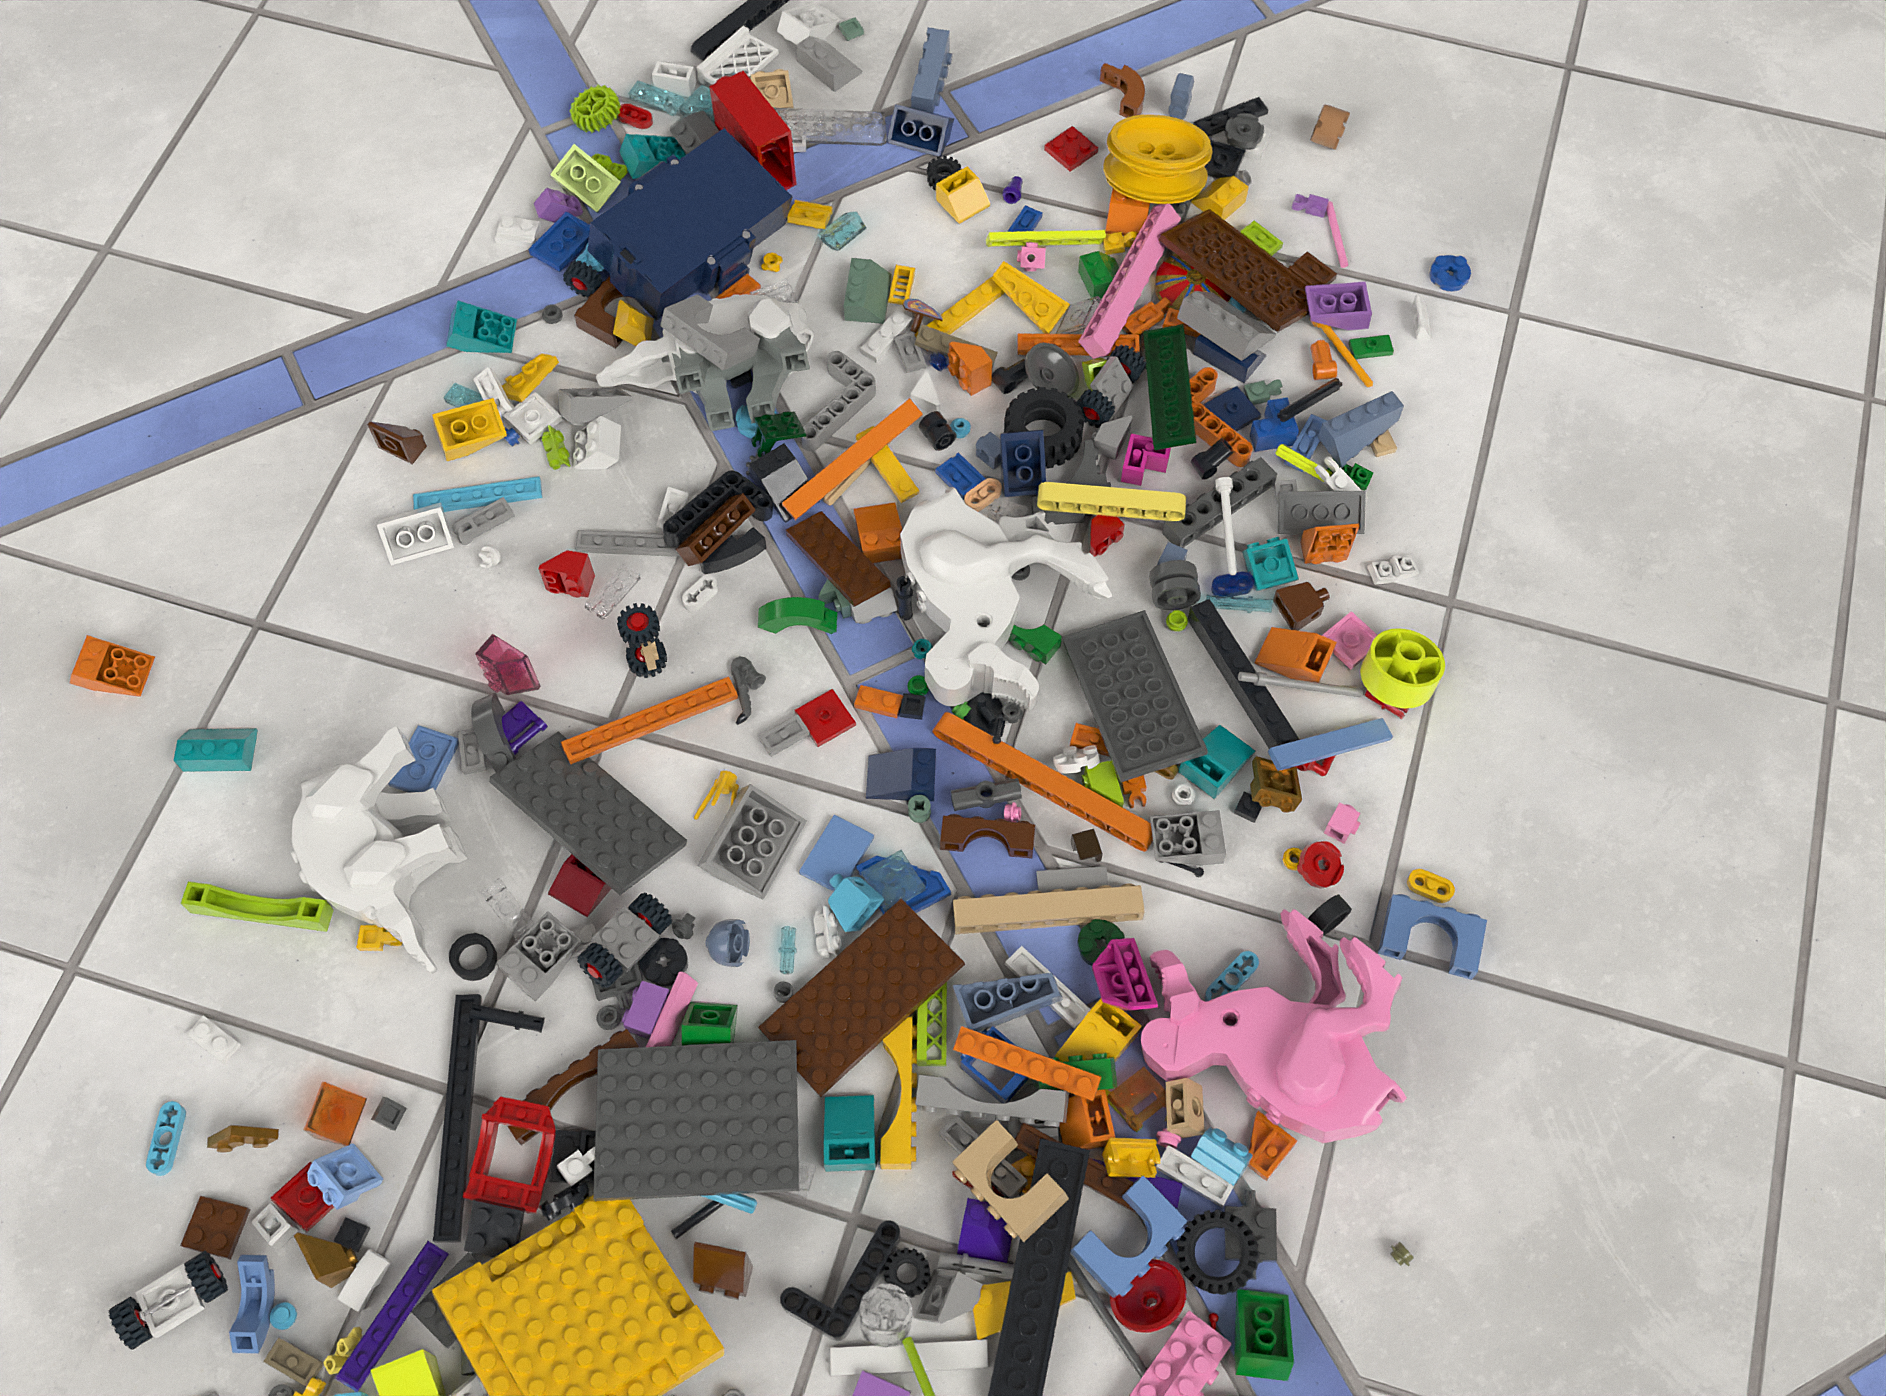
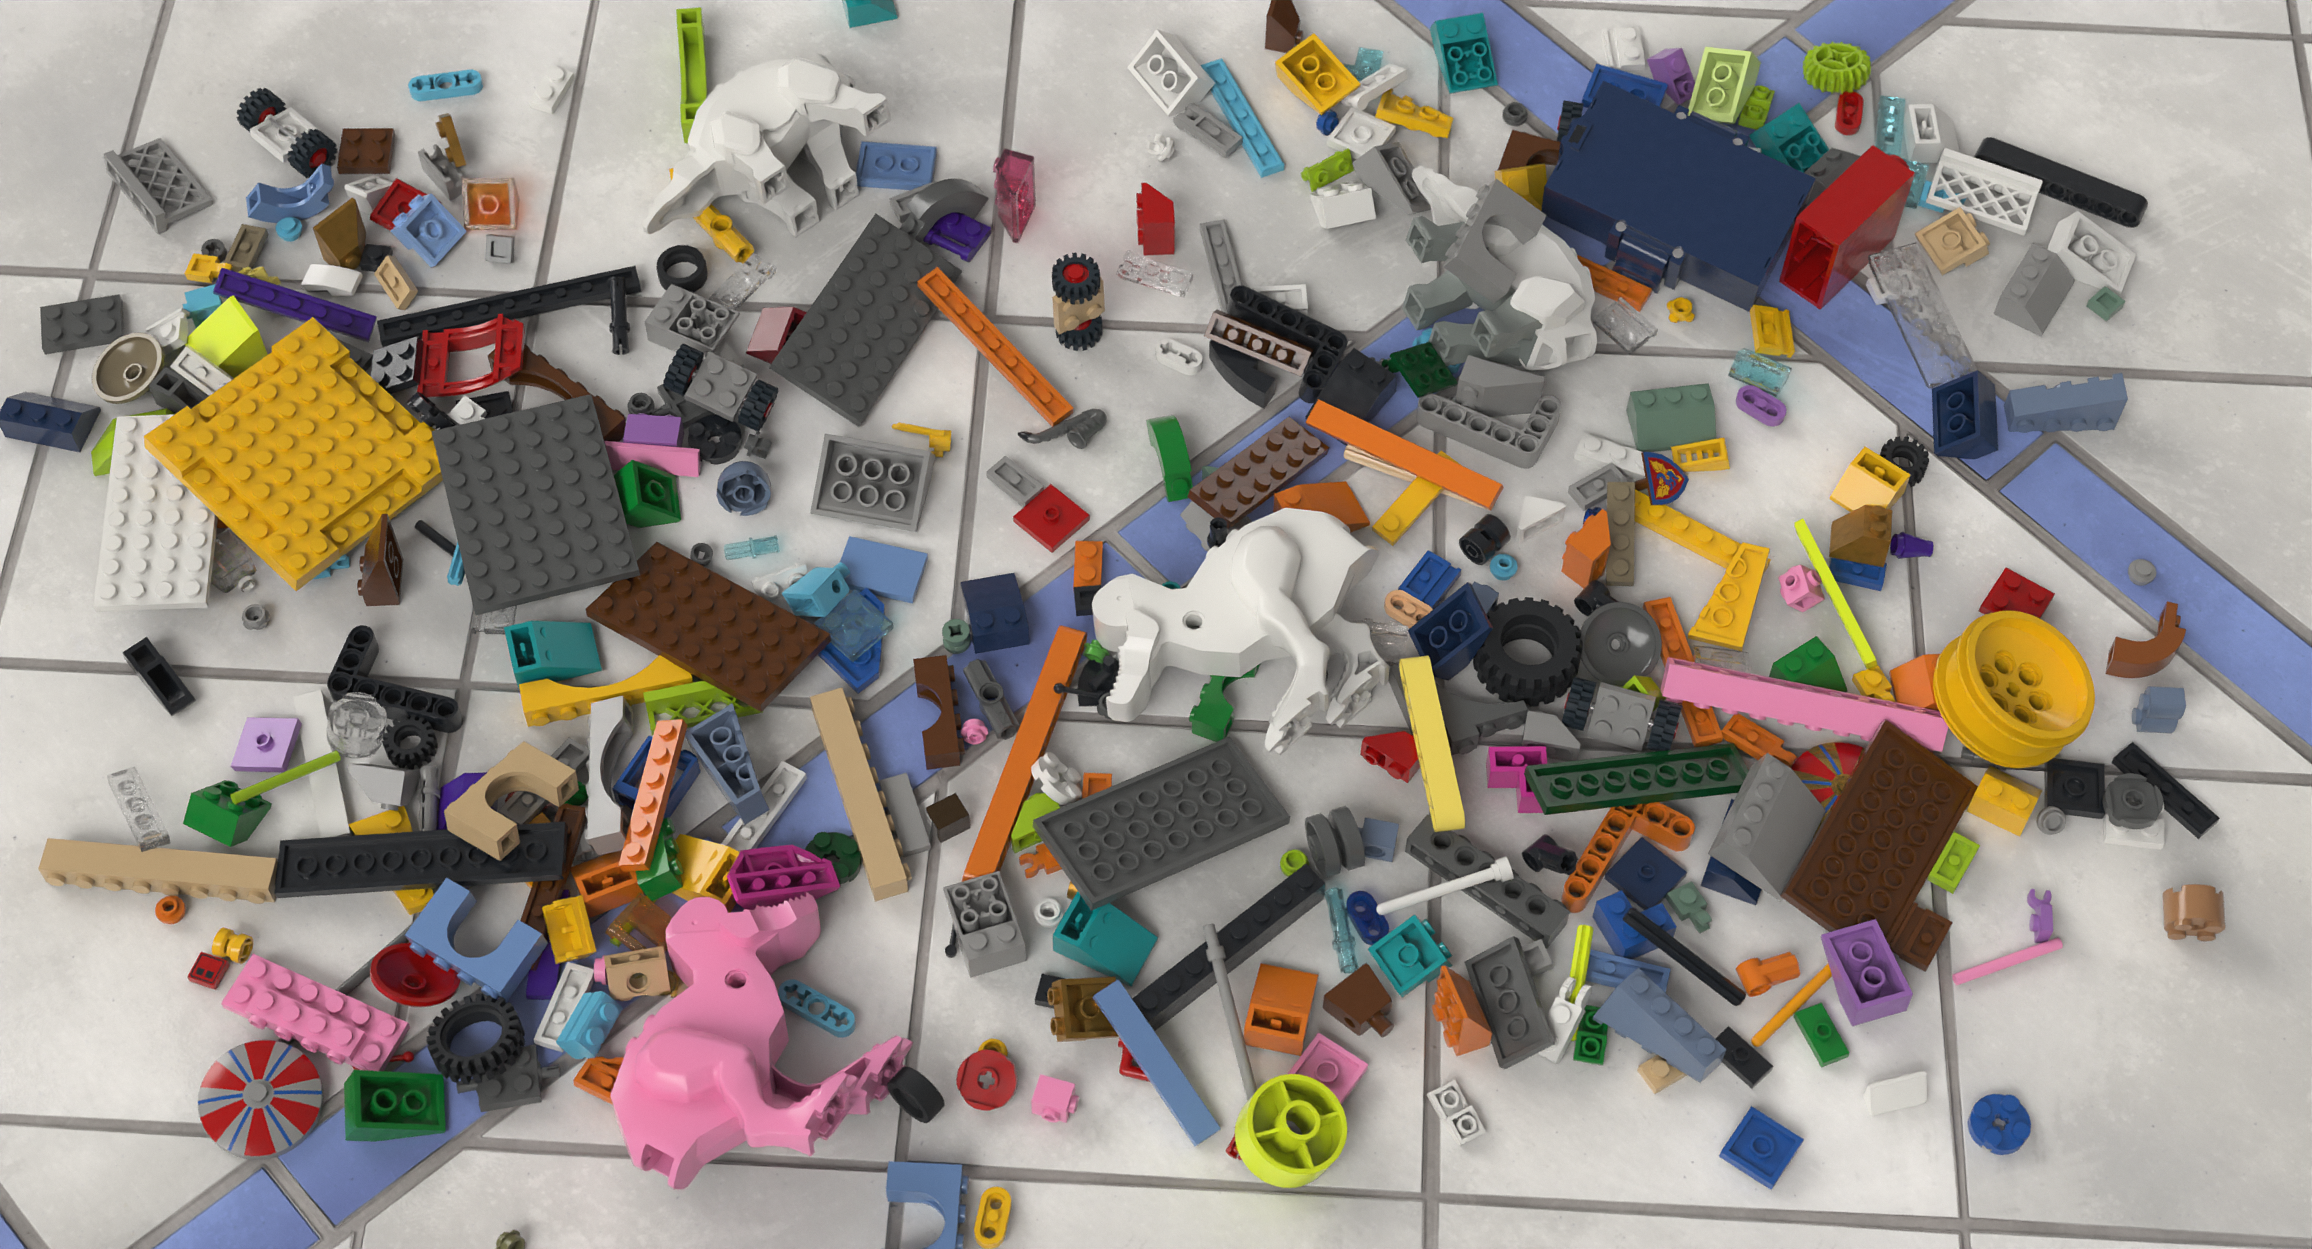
camera: 75 degrees right, 5 degrees down
none -> tan plate [374,255,418,310]
none -> light grey hinge [418,144,472,201]
none -> yellow piece [693,204,754,264]
none -> light grey slope [1455,355,1545,417]
none -> black plate [1715,1026,1773,1089]
none -> blue plate [1719,1106,1804,1190]
none -> medium lavender plate [1736,385,1786,426]
none -> pearl gold slope [1829,505,1892,567]
none -> light grey plate [2128,559,2156,586]

